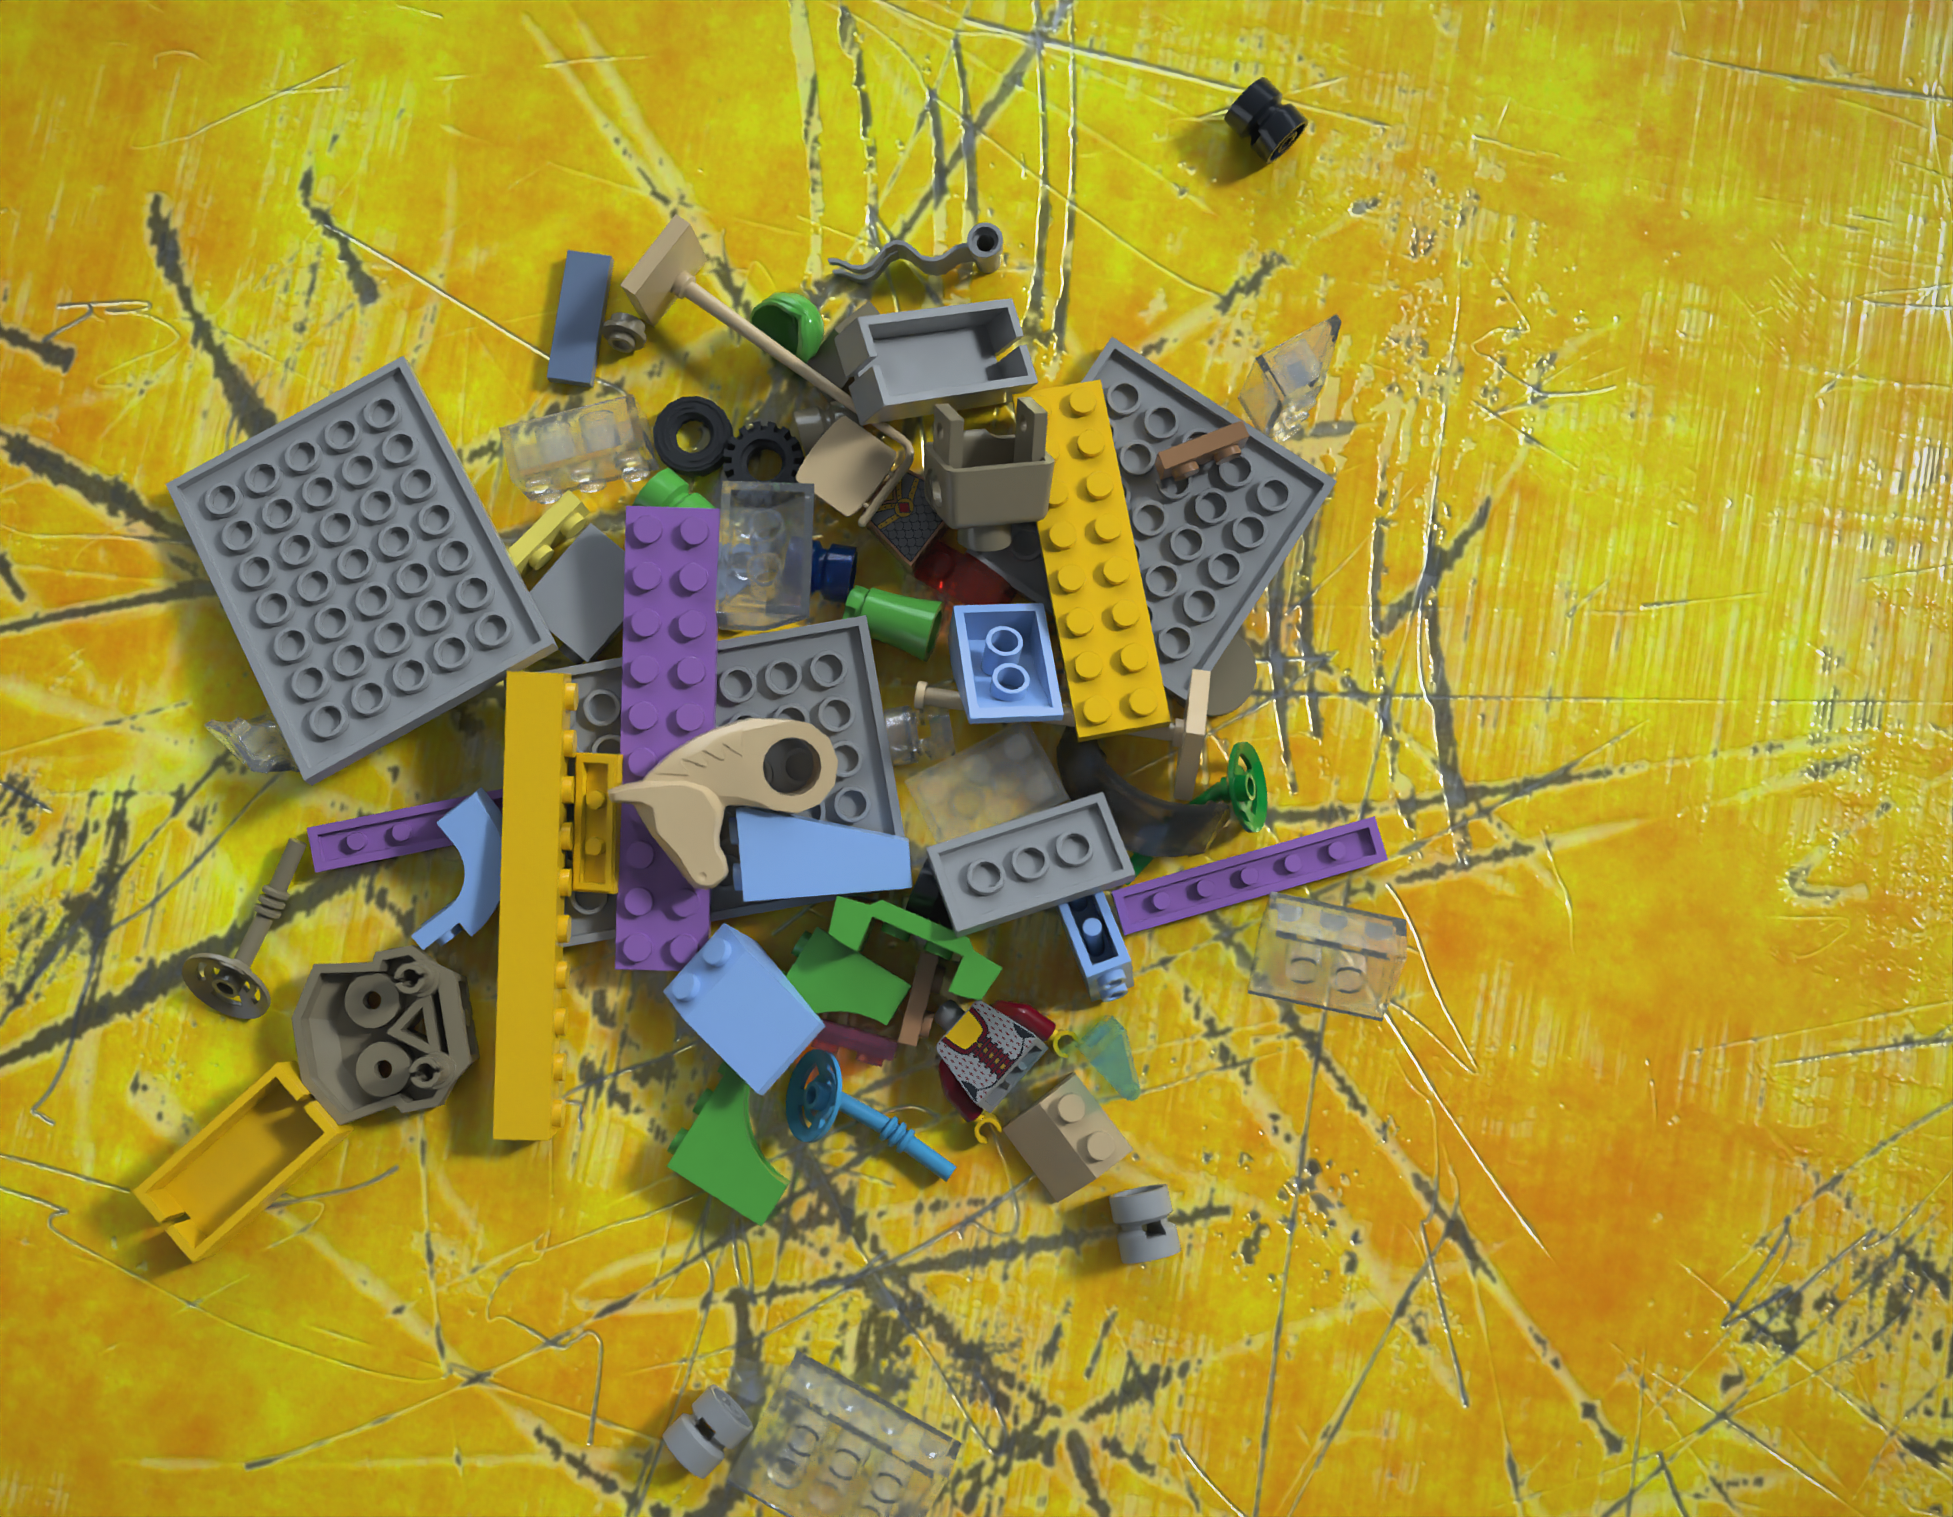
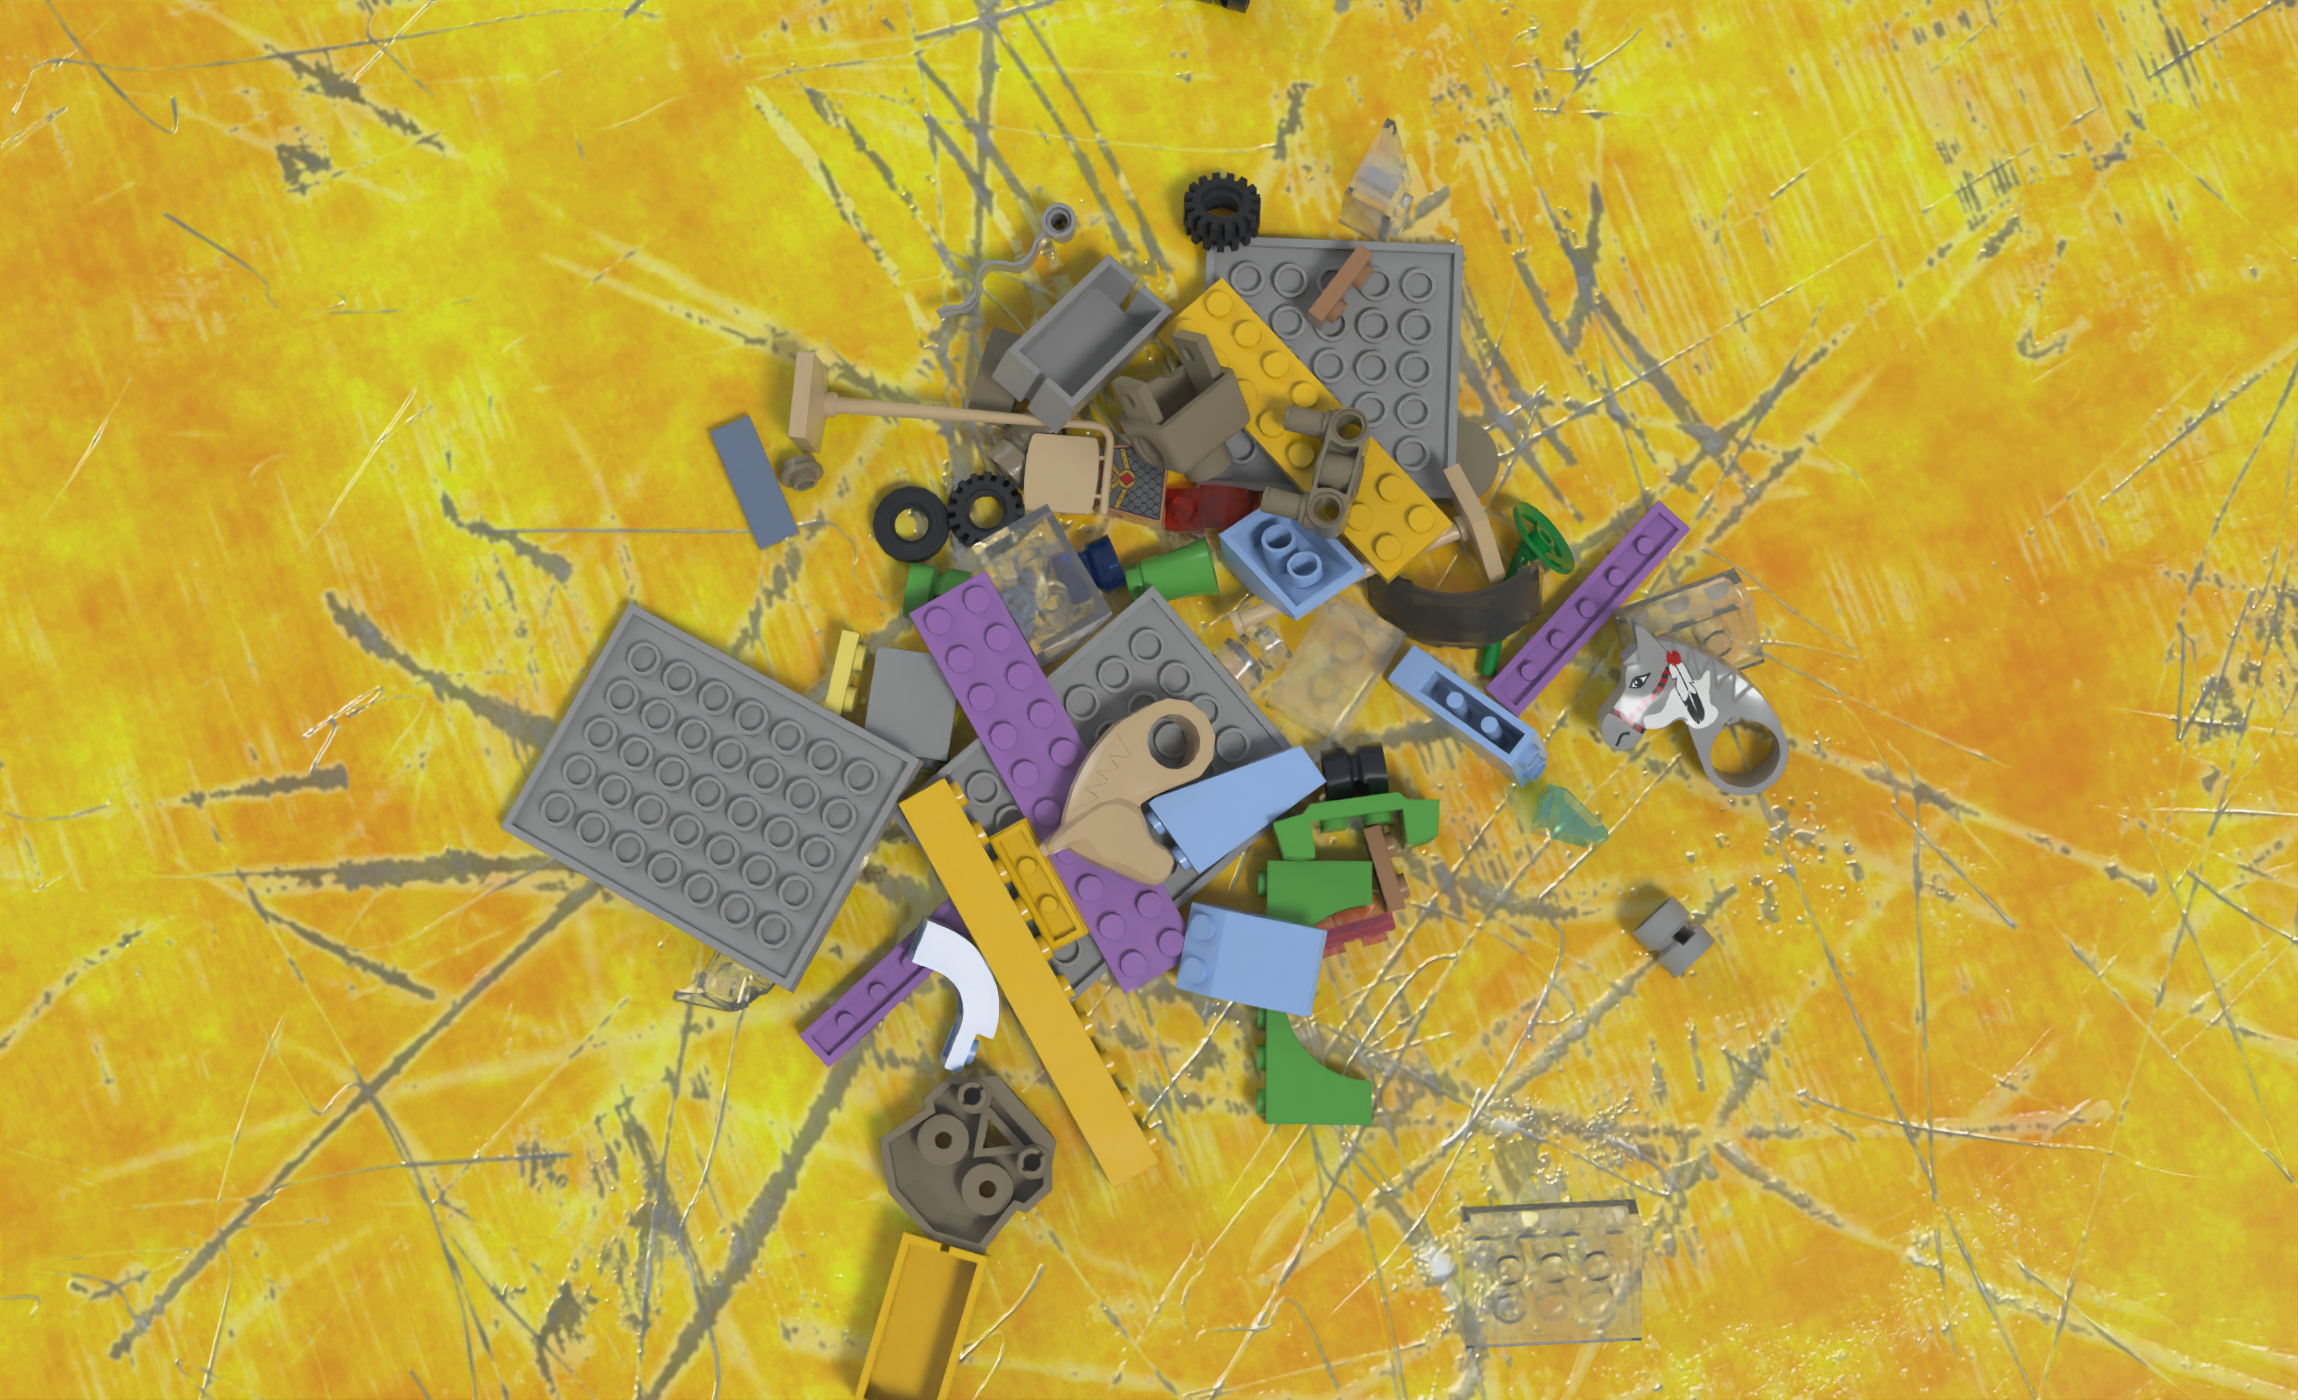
camera: 30 degrees left, 0 degrees up
dark tan dish [182,838,307,1019] -> none
clear brick [499,394,660,504] -> none
light grey wheel [663,1384,753,1479] -> none
bright green hair [750,292,824,363] -> none
dark azure dish [786,1049,956,1182] -> none
light grey plate [926,792,1136,938] -> none
torso [934,1000,1079,1144] -> none
tan slope [1002,1072,1134,1203] -> none
none -> black tyre [1183,172,1261,253]
none -> dark tan piece [1260,404,1370,539]
none -> light grey animal [1596,618,1789,796]

